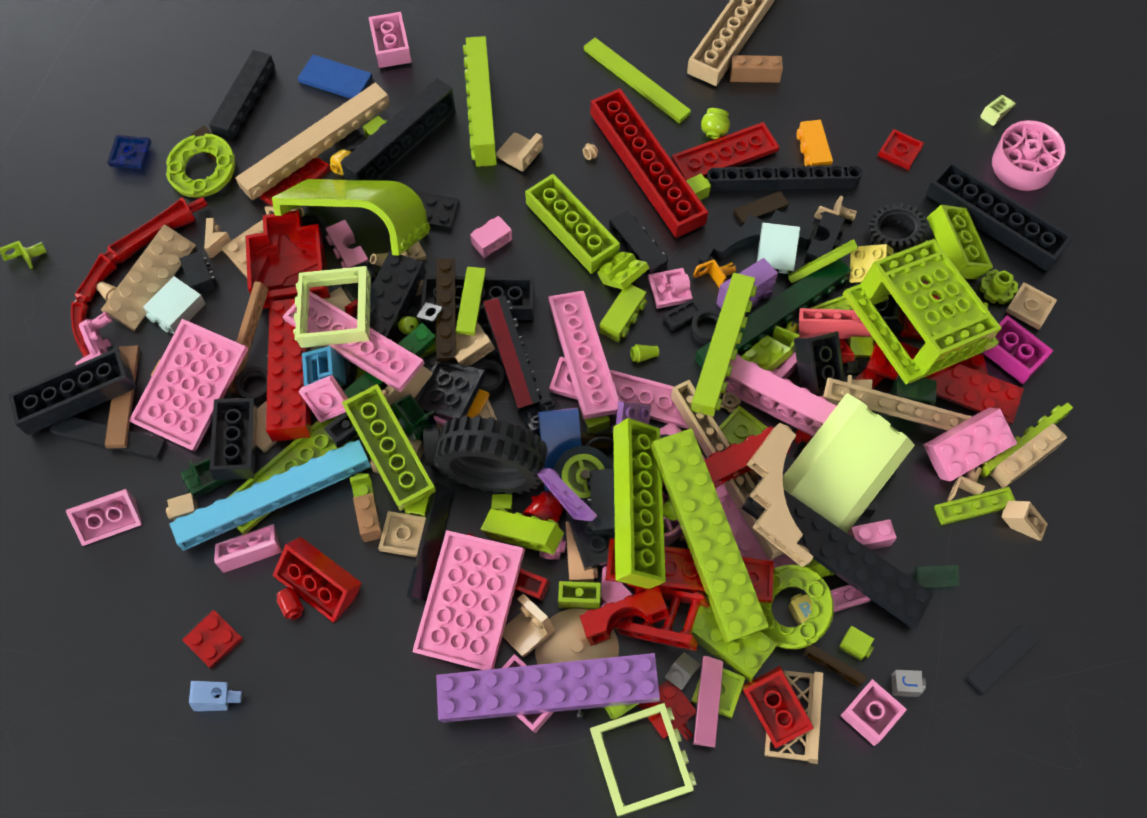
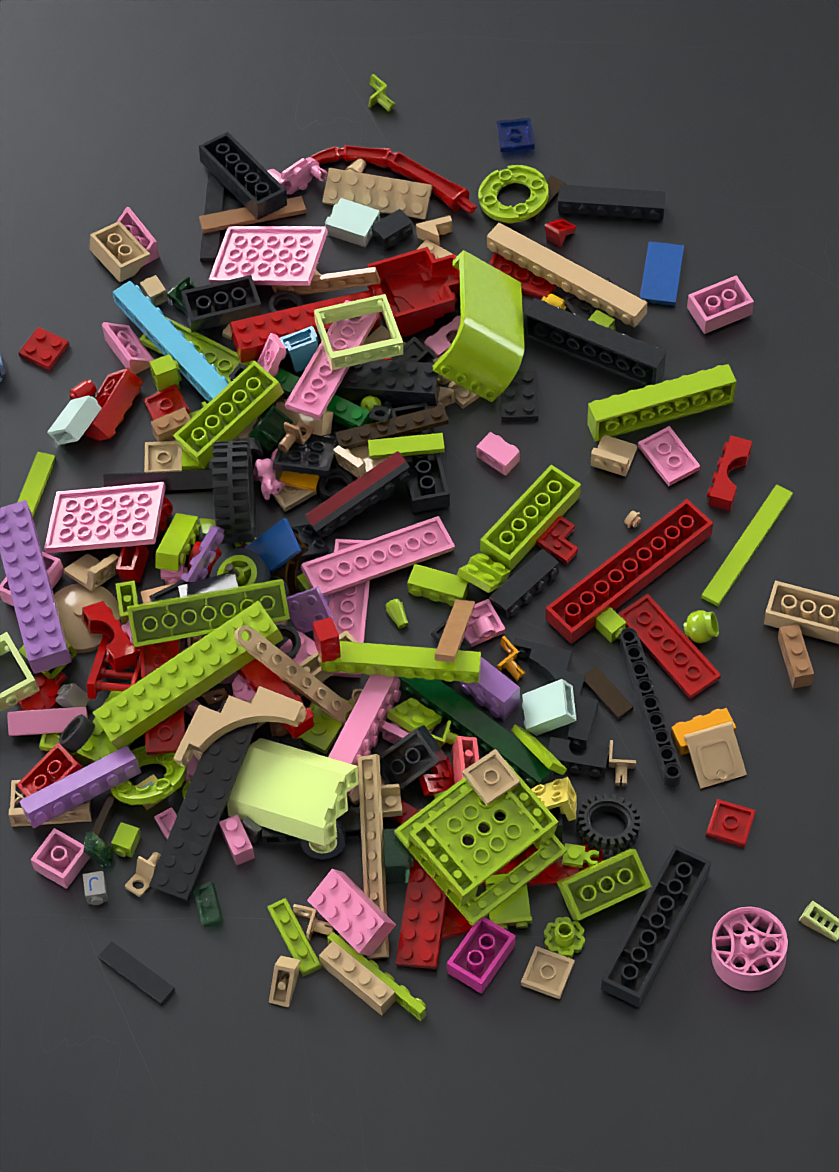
camera: 80 degrees right, 5 degrees down
none -> lime tile [18,452,56,516]
none -> medium lavender brick [19,746,141,828]
none -> light aqua brick [47,396,102,445]
none -> black tyre [59,714,95,753]
none -> clear green plate [83,832,114,868]
none -> tan slope [90,221,150,282]
none -> tan bracket [125,852,161,897]
none -> red plate [143,384,191,420]
none -> lime brick [149,354,181,392]
none -> tan plate [234,626,354,726]
none -> dark grey tile [242,816,262,843]
none -> medium nougat bracket [278,422,314,452]
none -> red piece [313,617,341,663]
none -> medium nougat tile [435,599,475,663]
none -> tan plate [462,749,520,806]
none -> red plate [536,516,578,565]
none -> red slope [545,218,577,247]
none -> bright pink plate [638,426,700,486]
none -> tan container [684,721,747,788]
none -> red arch [707,436,752,511]

